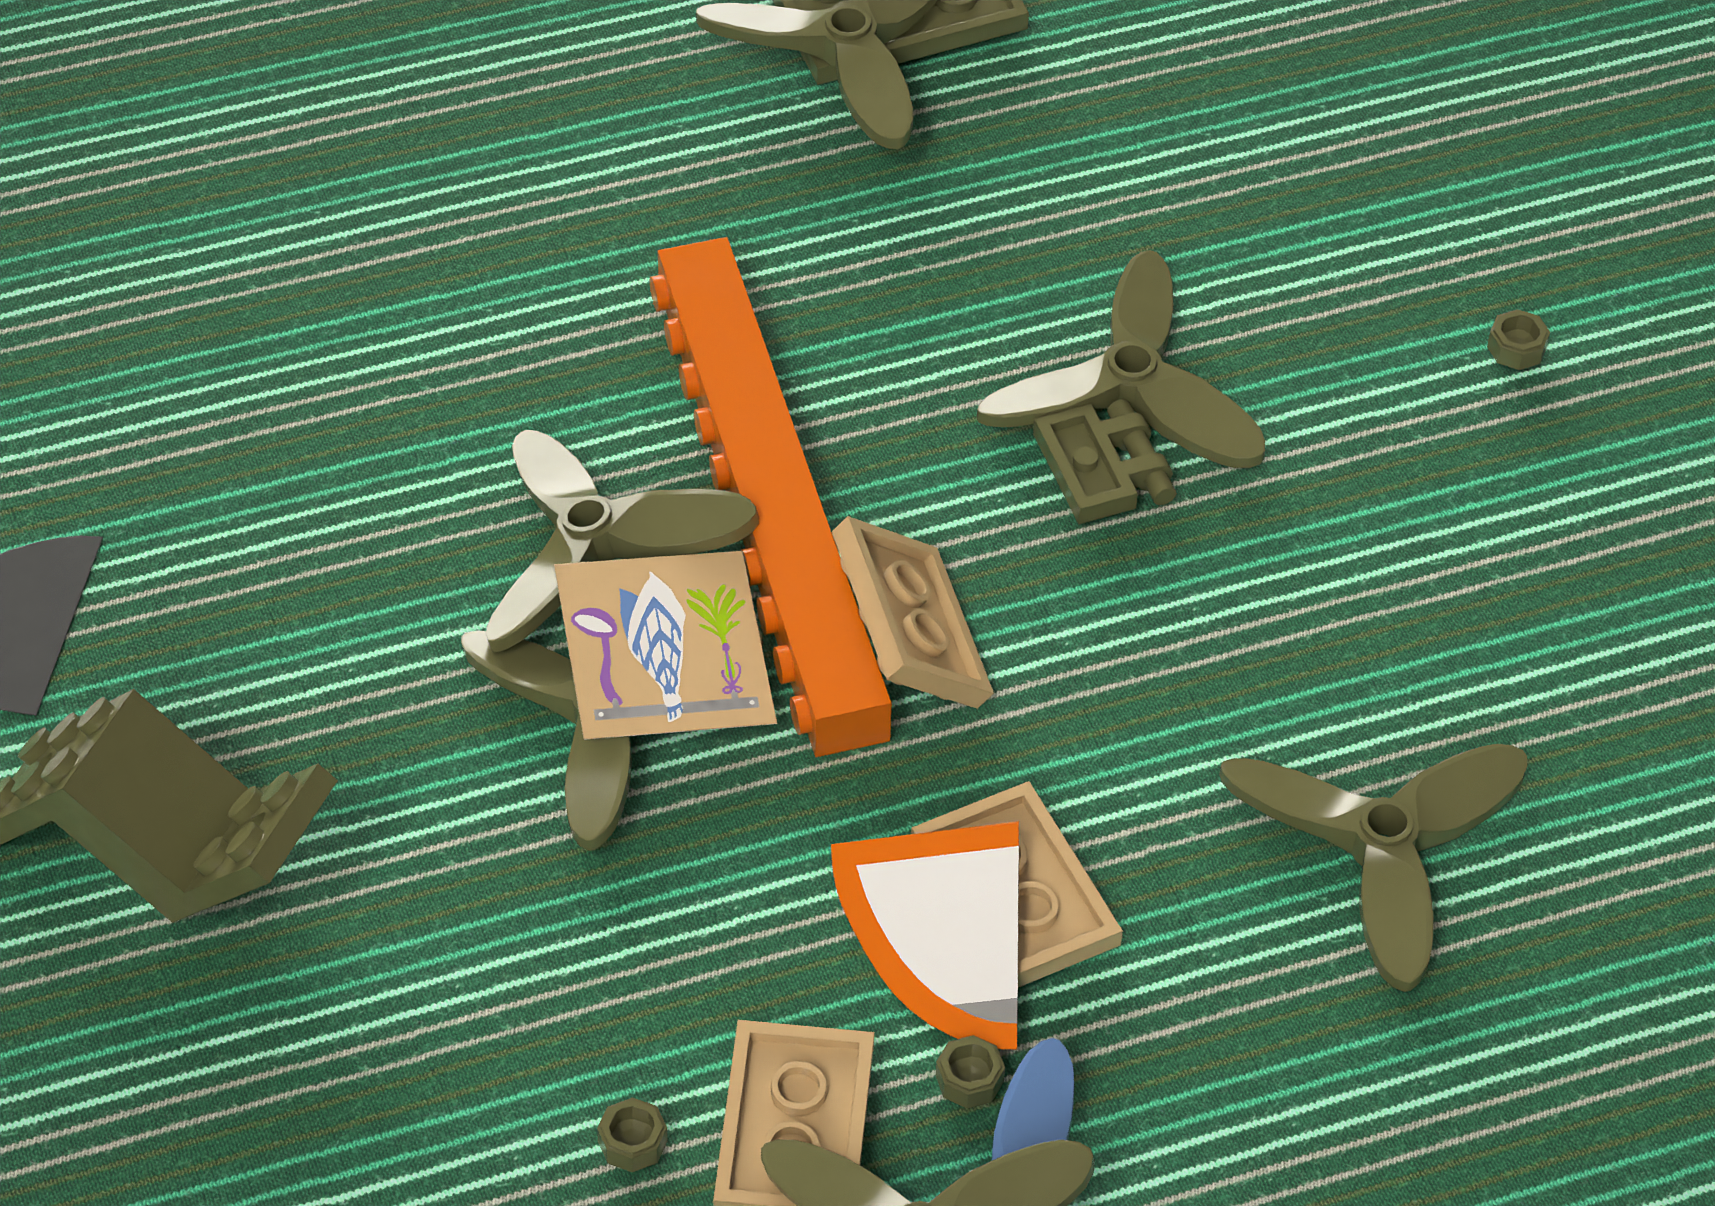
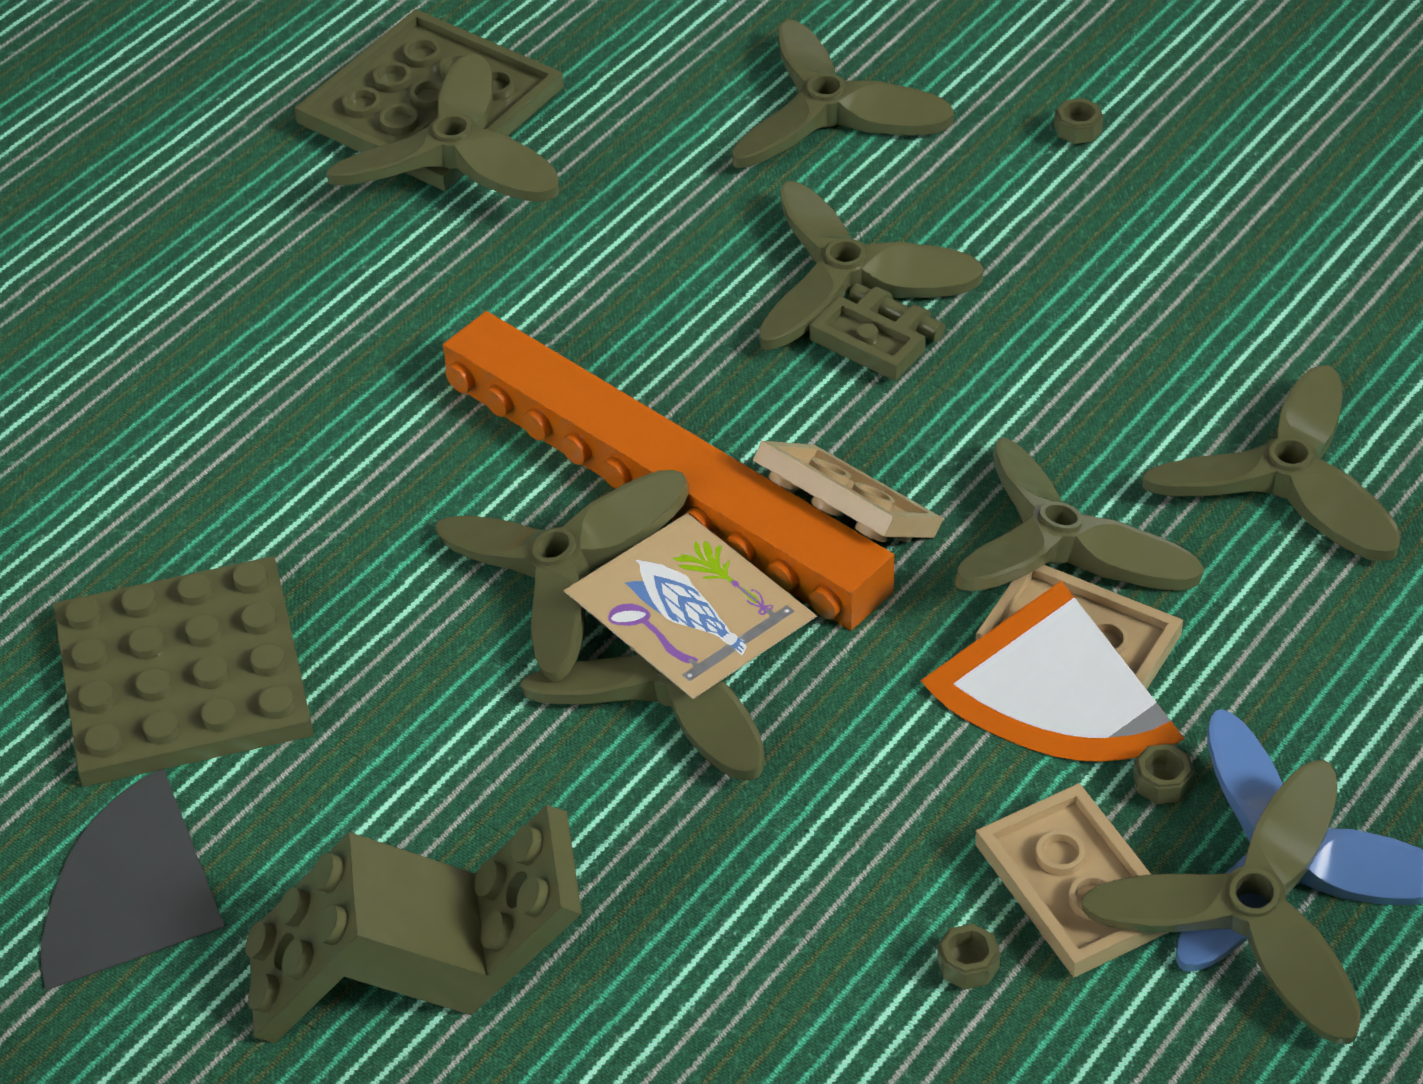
camera: 30 degrees left, 5 degrees down
none -> olive plate [53,556,314,787]
none -> olive piece [732,19,954,168]
none -> olive piece [954,437,1204,591]

